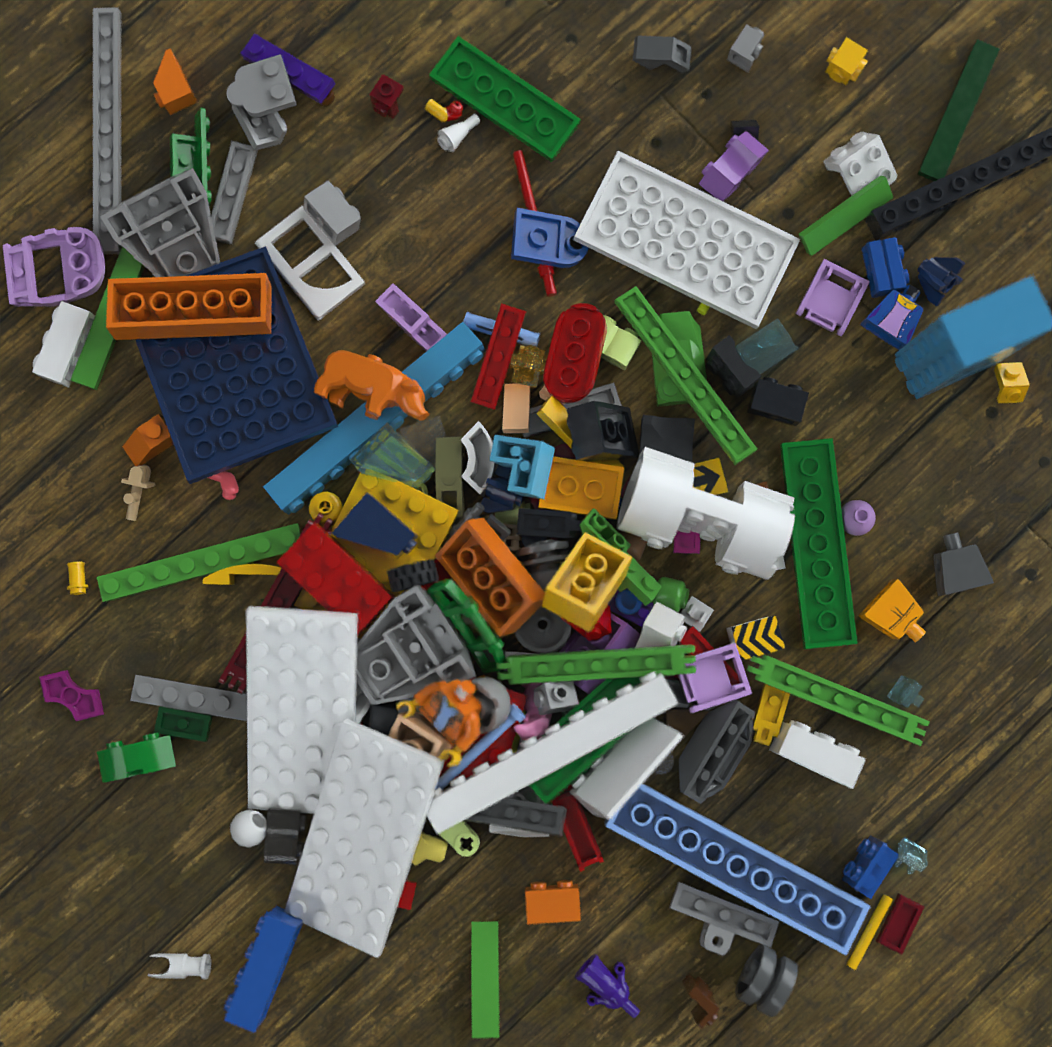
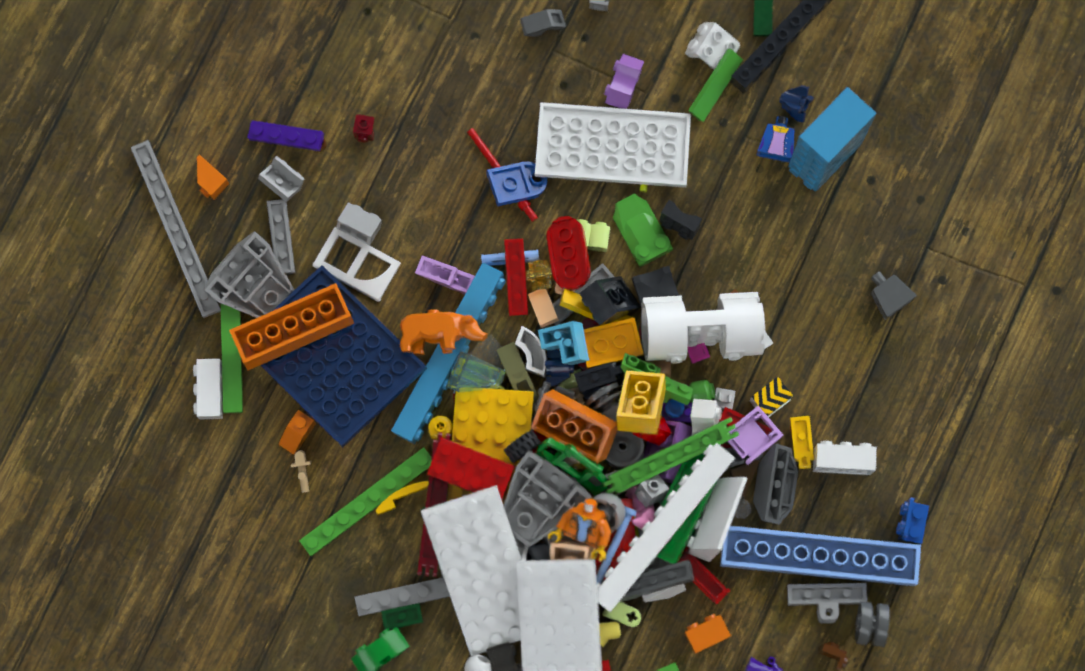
camera: 20 degrees left, 5 degrees down
lavender slope [3,227,105,306] -> none
magenta tile [39,670,104,721] -> none
yellow pin [67,562,88,595] -> none
green bracket [170,108,211,206] -> none
coral arm [208,471,239,500] -> none
light grey plate [226,54,297,117] -> none
dark blue slope [332,493,418,556] -> none
arm [425,99,463,122] -> none
green plate [429,36,581,162] -> none
white cone [437,114,480,152] -> none
bright green tile [615,286,757,465] -> none
sticker [692,458,728,495] -> none
black slope [731,120,759,141] -> none
clear light blue plate [735,318,799,375] -> none
bright green hinge [746,655,930,746] -> none
black brick [747,377,809,426] -> none
green plate [780,438,858,649] -> none
lavender container [796,259,870,336] -> none
lavender brick [841,500,876,536] -> none
yellow bar [846,894,893,970] -> none
light orange torso [858,579,926,642] -> none
blue brick [862,237,909,298] -> none
dark red tile [876,893,925,955] -> none
clear light blue tile [887,675,924,708] -> none
clear light blue tile [895,837,927,874] -> none
yellow bracket [994,362,1030,403] -> none

